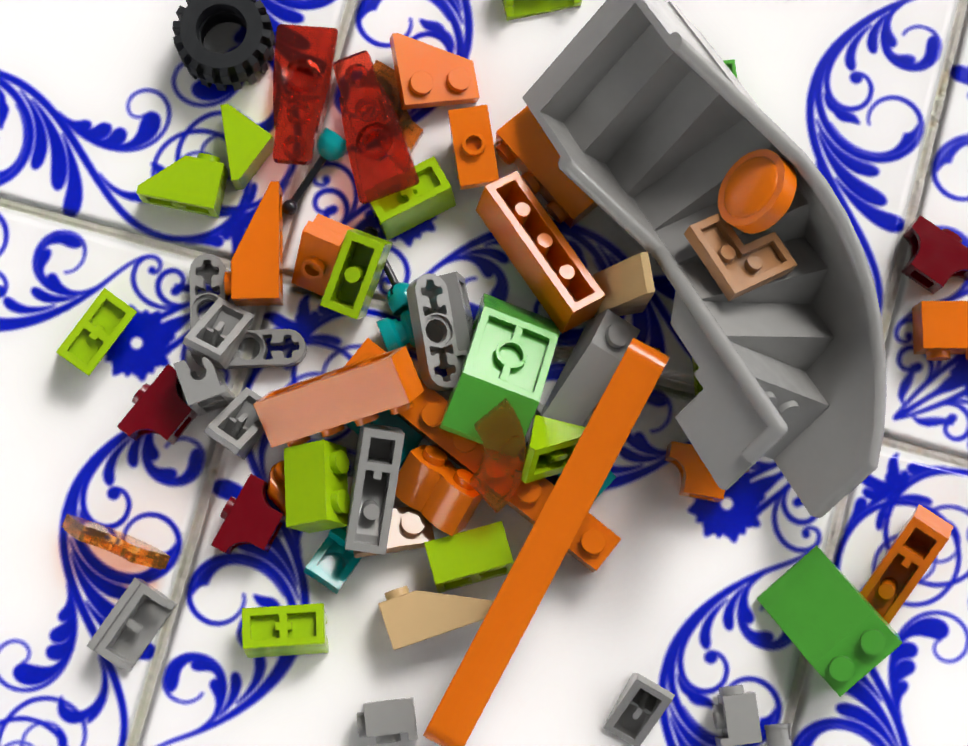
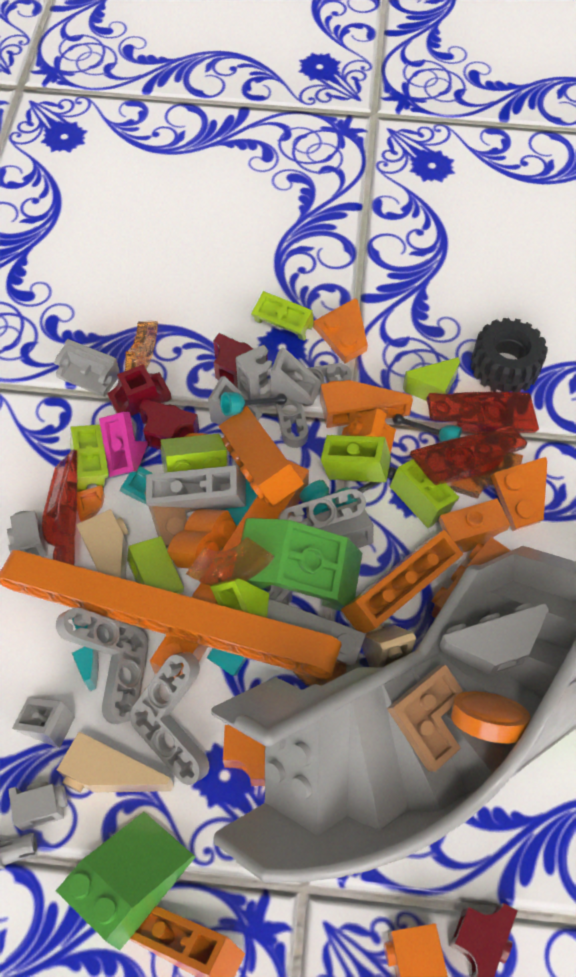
camera: 85 degrees right, 20 degrees down
lime slope [136,153,229,218] -> none
none -> clear red piece [42,449,77,565]
none -> light grey beam [56,607,148,724]
none -> tan slope [57,732,174,793]
none -> teal slope [72,618,99,691]
none -> orange tile [73,485,105,522]
none -> dark pink slope [99,412,148,477]
none -> dark red brick [107,364,172,416]
none -> light grey beam [130,651,209,785]
none -> teal hinge [220,392,287,416]
none -> orange wing [313,298,368,364]
none -> light grey slope [439,603,549,675]

